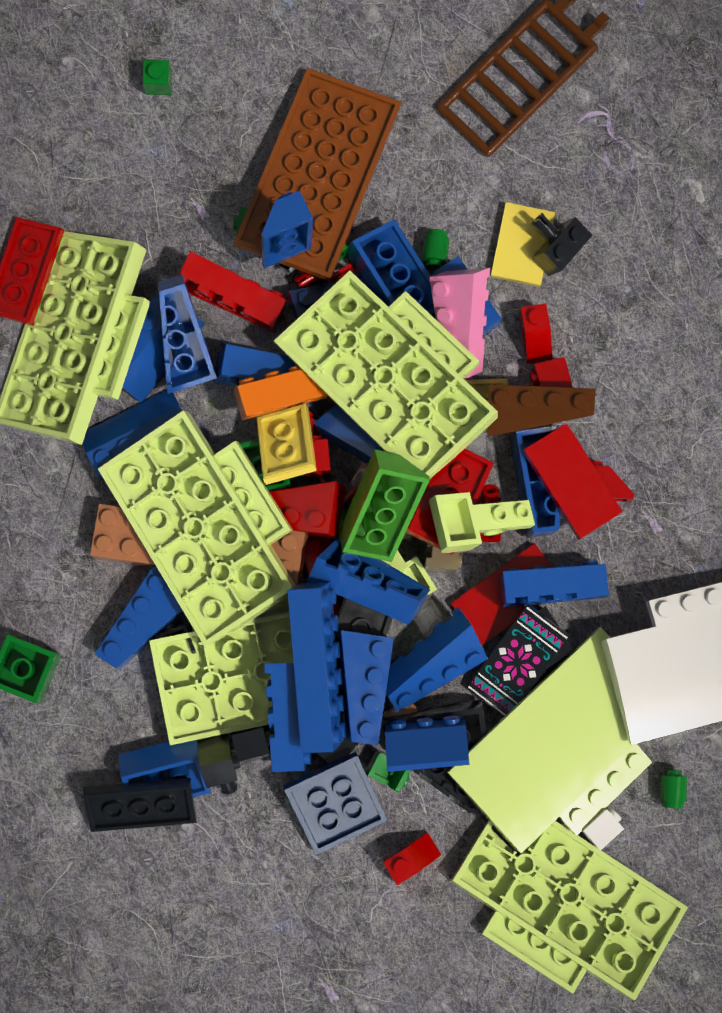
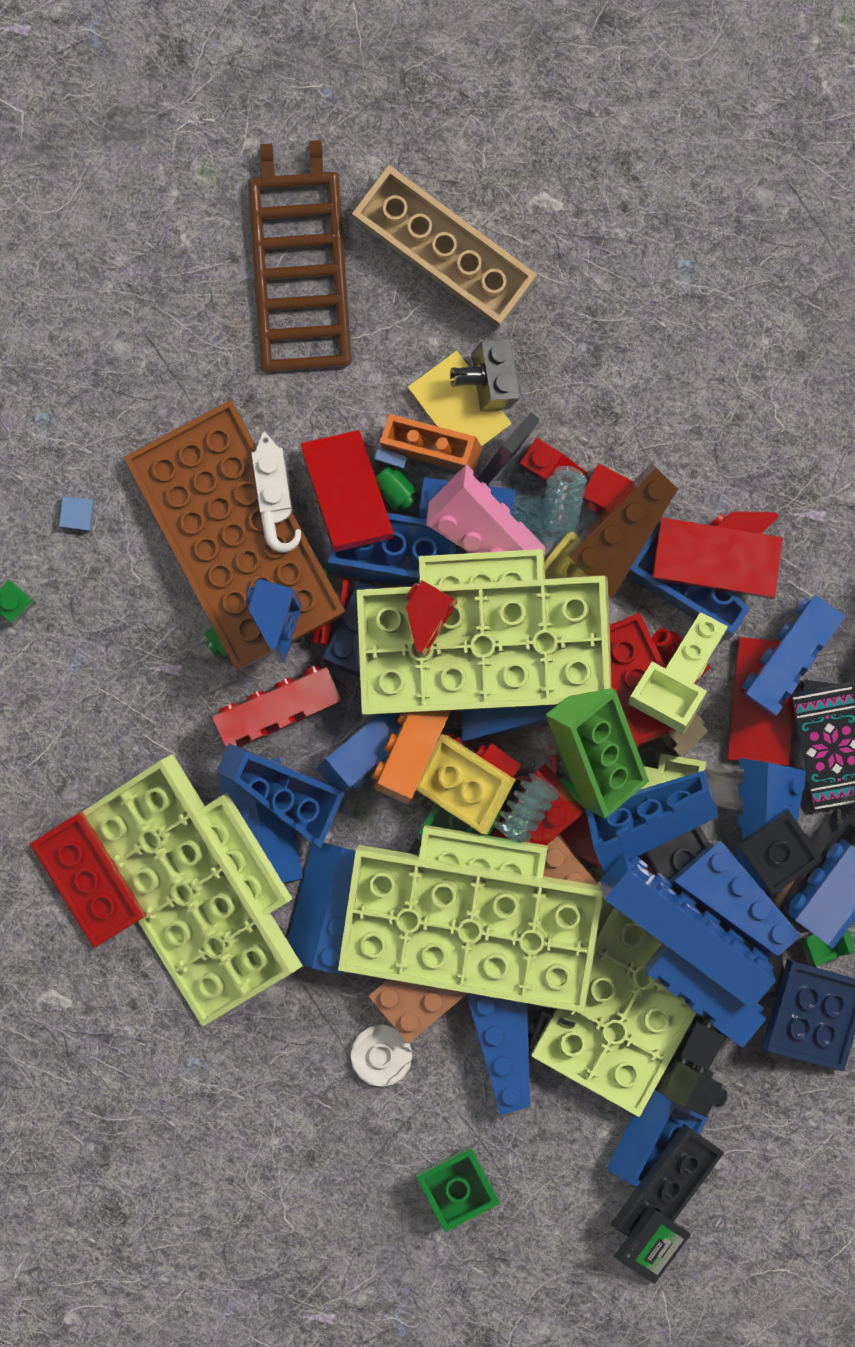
camera: 45 degrees left, 5 degrees up
none -> medium blue tile [59,496,94,531]
none -> white plate [252,432,301,552]
none -> red tile [300,430,394,552]
none -> white tile [351,1024,412,1086]
none -> tan brick [352,165,537,329]
none -> medium blue tile [375,448,407,471]
none -> orange brick [380,414,482,474]
none -> red slope [406,580,458,655]
none -> black tile [477,412,539,486]
none -> clear light blue piece [493,773,559,843]
none -> clear light blue piece [539,466,587,534]
none -> tile [614,1206,691,1284]
none -> black tile [736,808,823,896]

